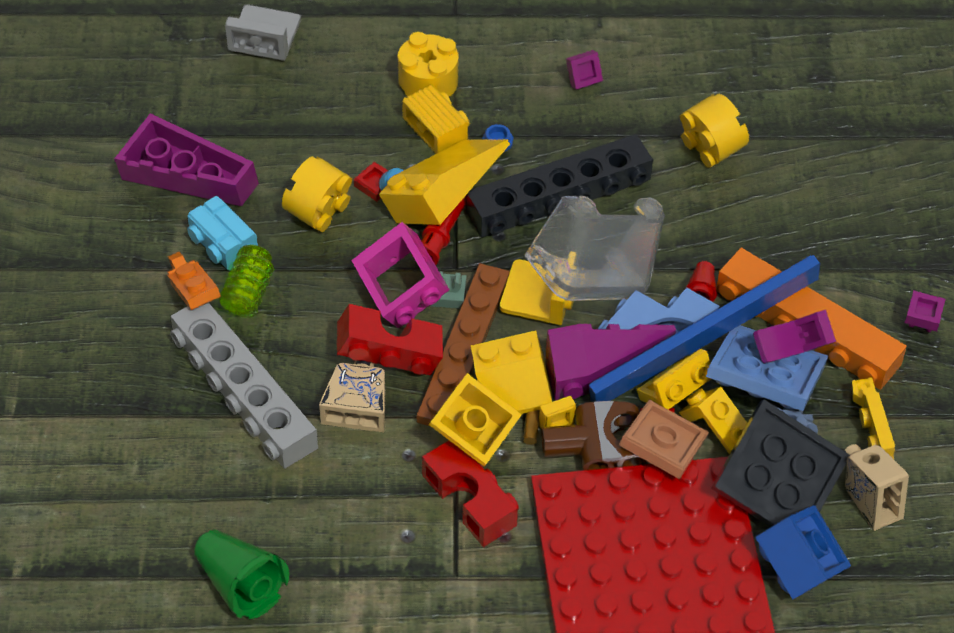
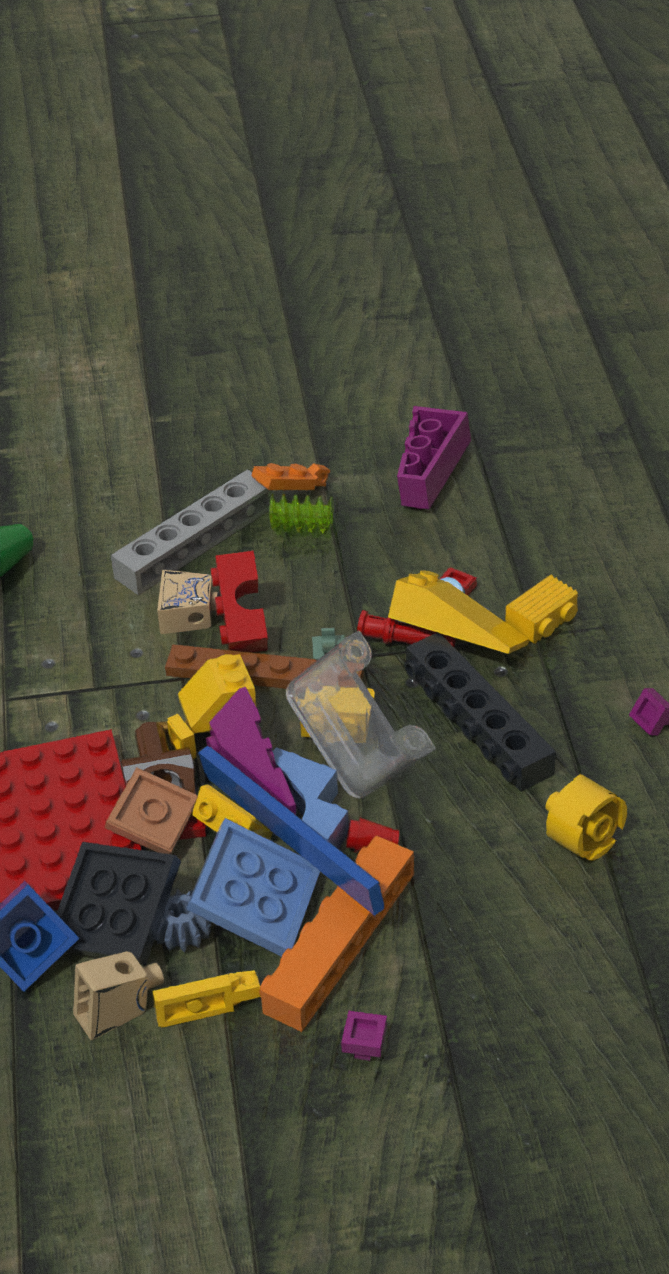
camera: 85 degrees right, 10 degrees down
medium azure brick [187,196,258,271] -> none
light grey bracket [225,5,301,60] -> none
yellow brick [282,156,352,232] -> none
dark pink window [351,222,450,329] -> none
yellow brick [398,32,458,97] -> none
red arch [422,440,519,547] -> none
yellow slope [429,373,522,466] -> none
blue plate [483,124,513,153] -> none
yellow bracket [679,386,747,454] -> none
magenta bracket [753,310,836,364] -> none

